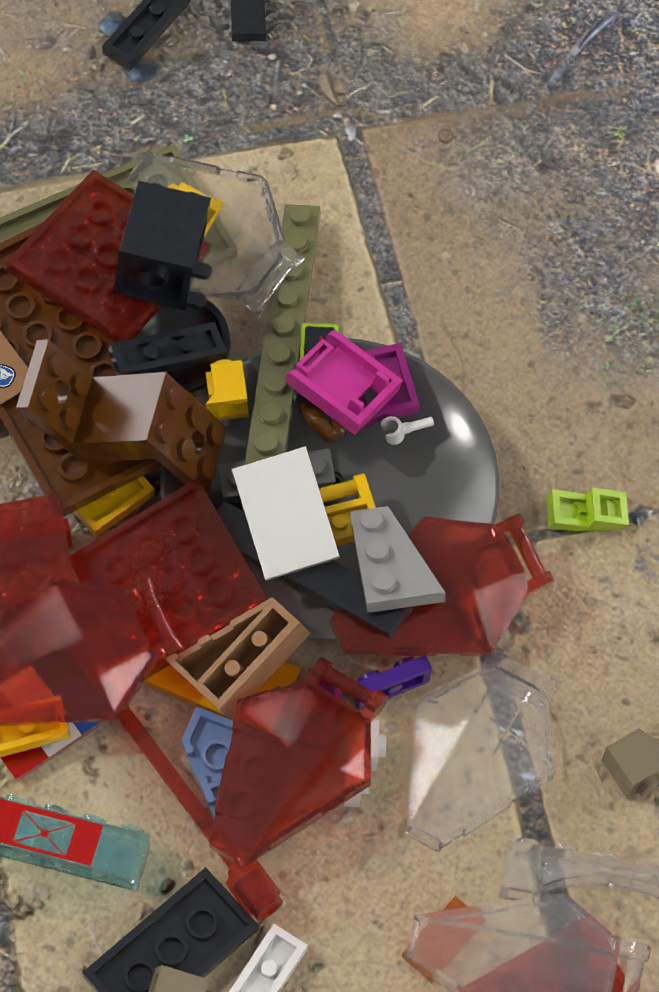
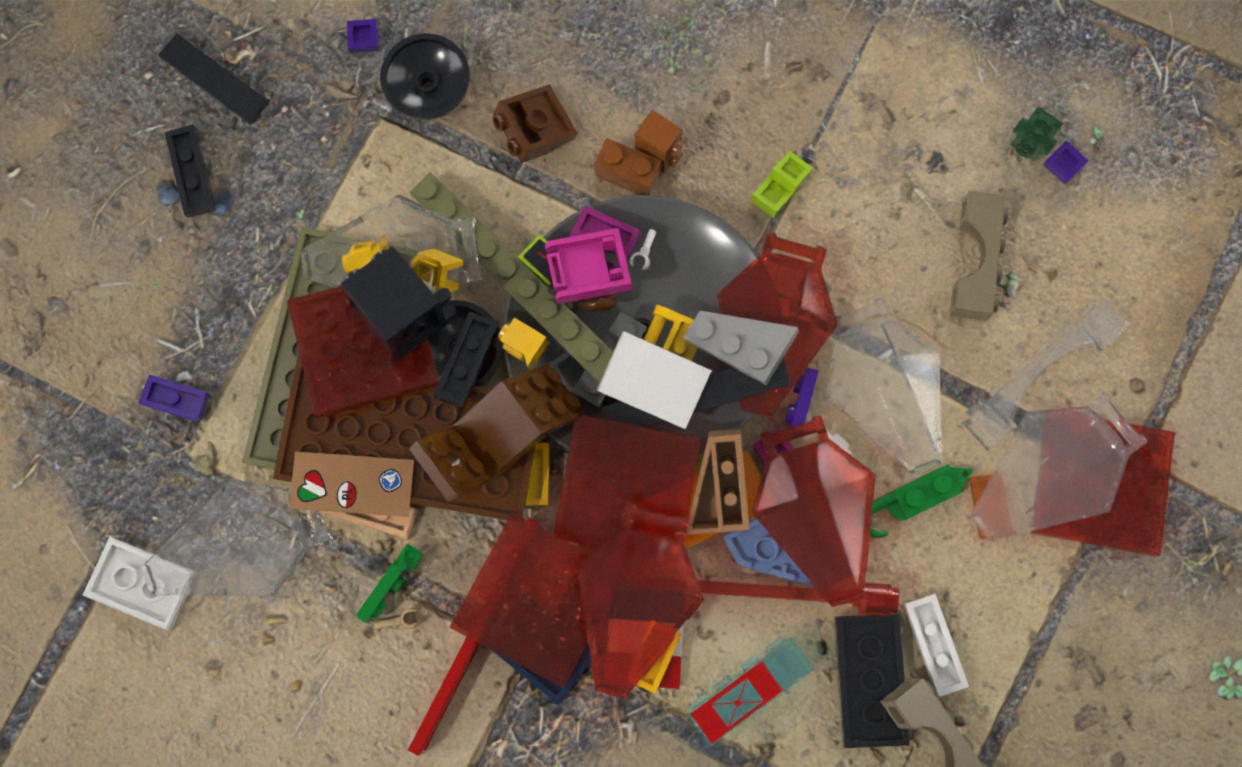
camera: 40 degrees left, 15 degrees up
none -> dark purple plate [347,19,379,53]
none -> black dish [380,33,470,120]
none -> yellow window [411,248,463,292]
none -> reddish brown plate [493,84,578,163]
none -> dark orange brick [594,138,662,196]
none -> dark orange brick [635,110,684,174]
none -> green plate [859,464,973,538]

